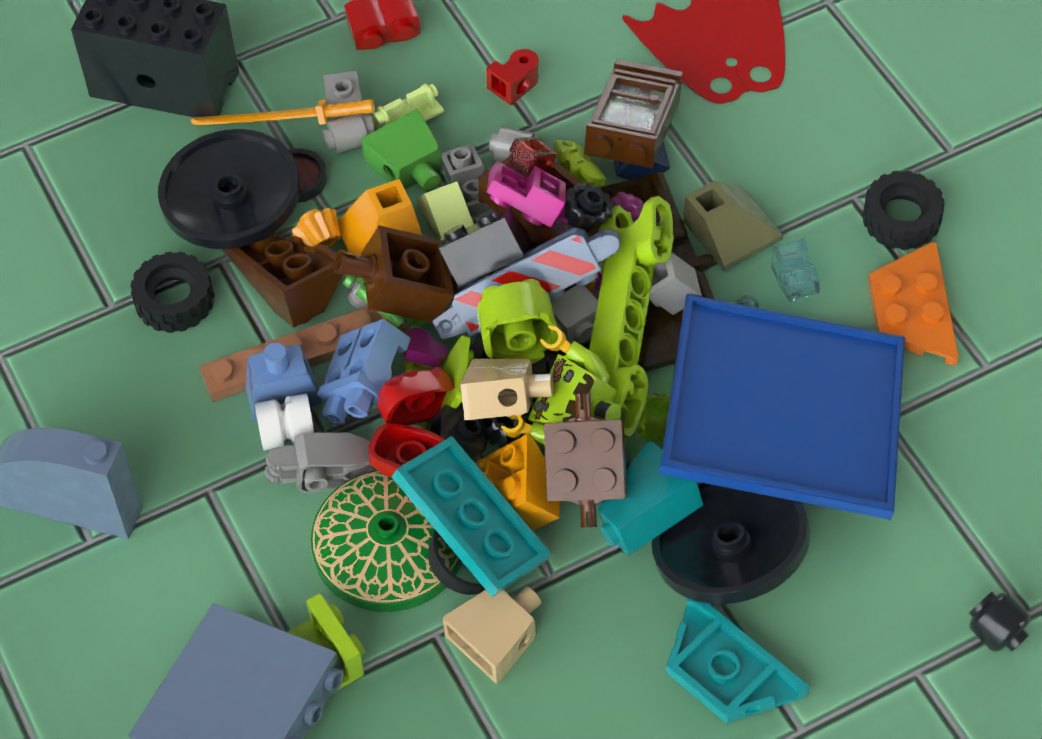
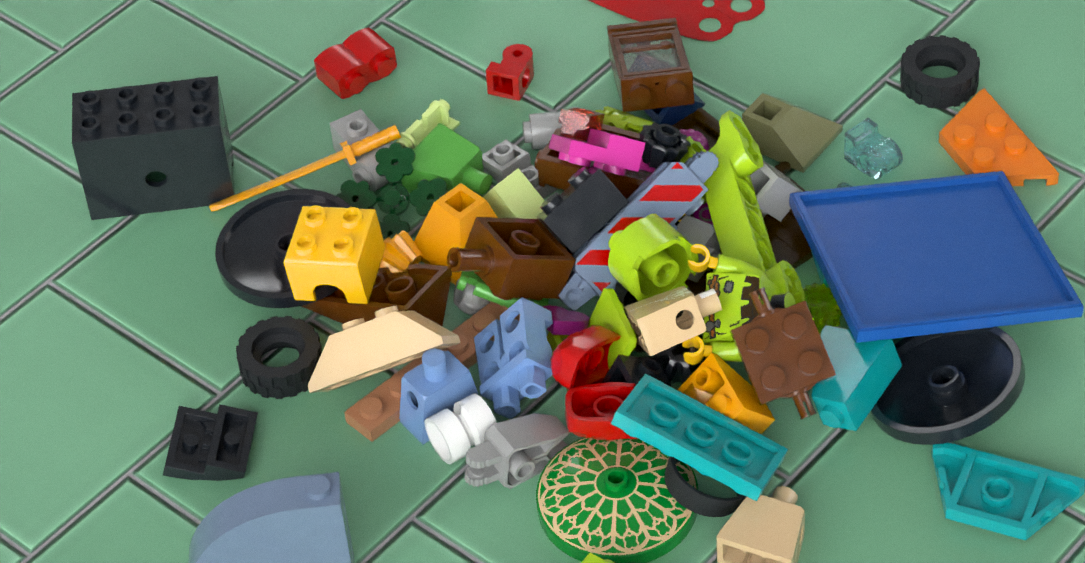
camera: 20 degrees left, 10 degrees down
none -> black slope [163,404,258,481]
none -> yellow piece [283,205,385,304]
none -> wedge [308,306,460,393]
none -> dark green plant [336,142,448,240]

